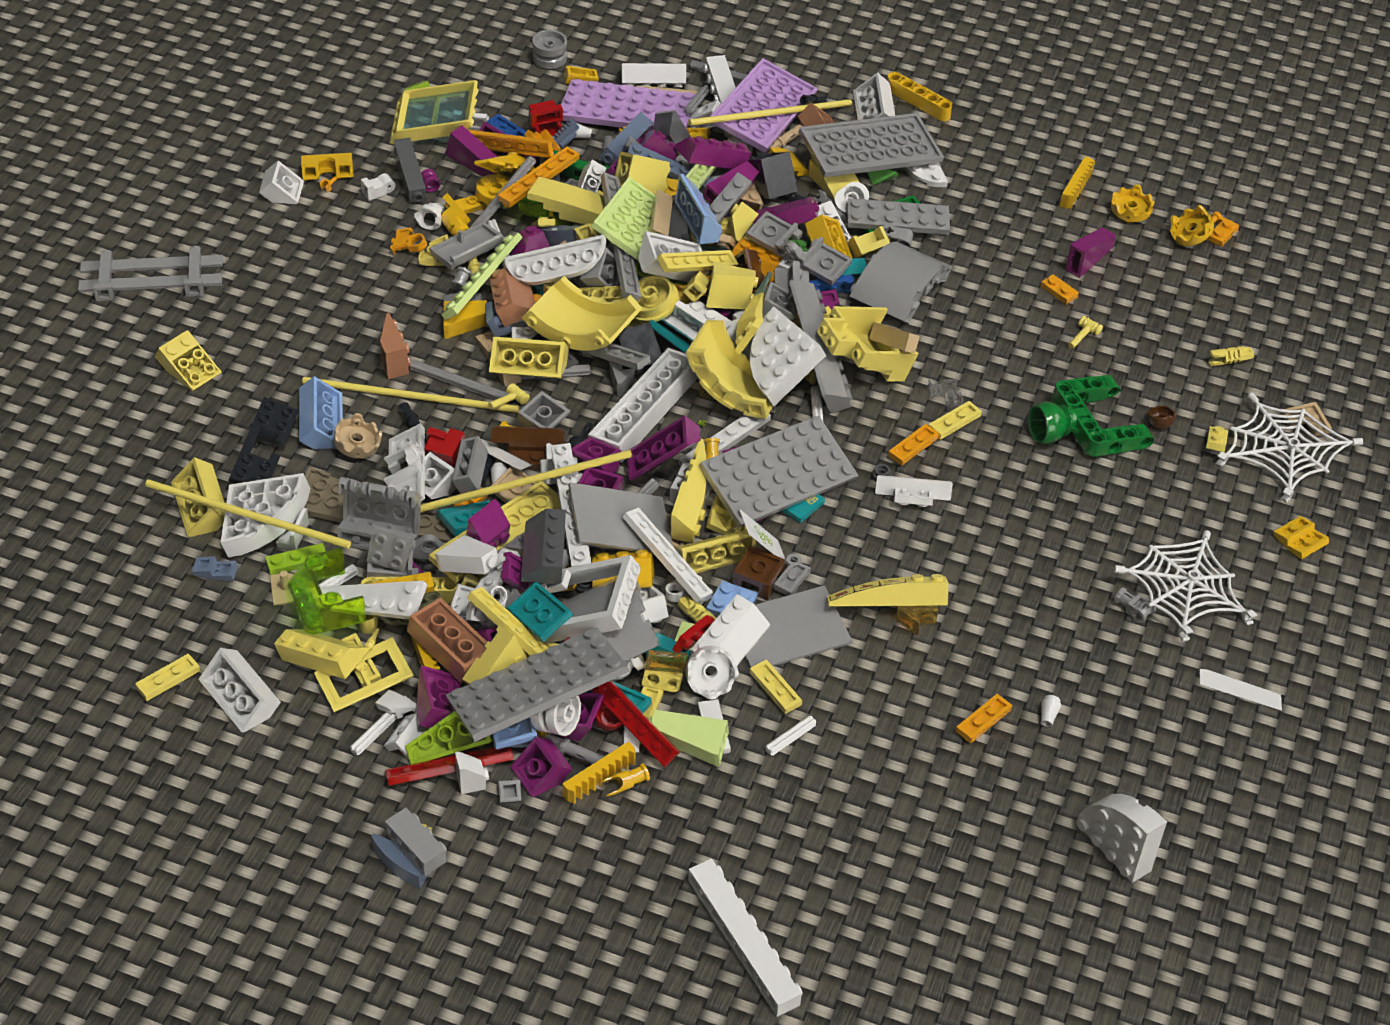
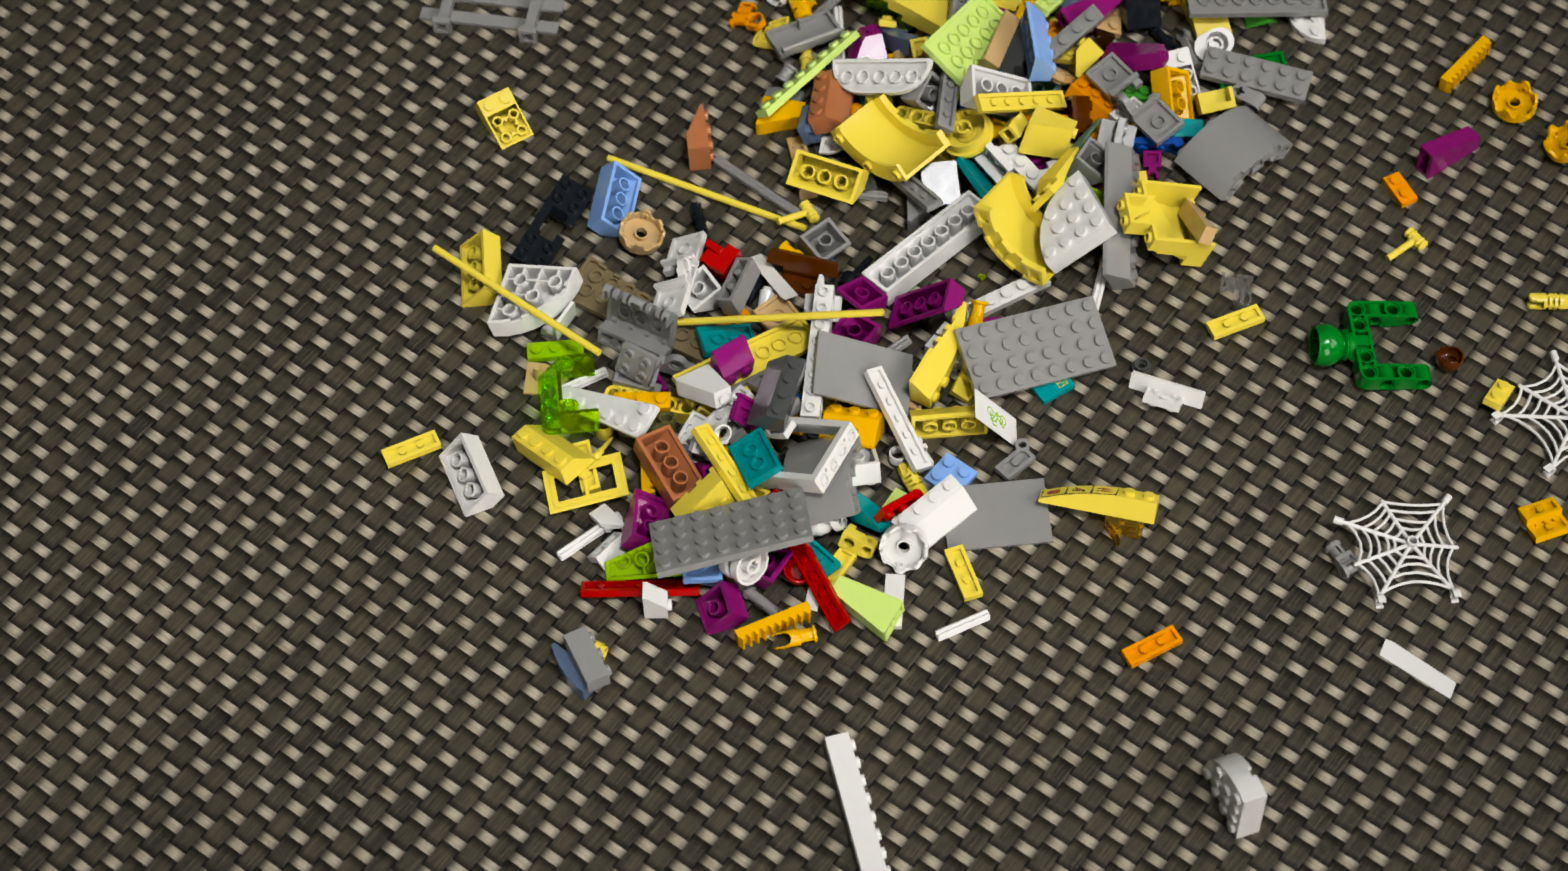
camera: 20 degrees right, 10 degrees up
sand blue slope [192,556,238,581] -> none
light grey slope [499,780,521,803] -> none
clear yellow slope [644,650,688,673] -> none
reddish brown panel [732,546,785,601] -> none
light orange plate [888,424,940,466] -> none
white cone [1041,695,1062,727] -> none

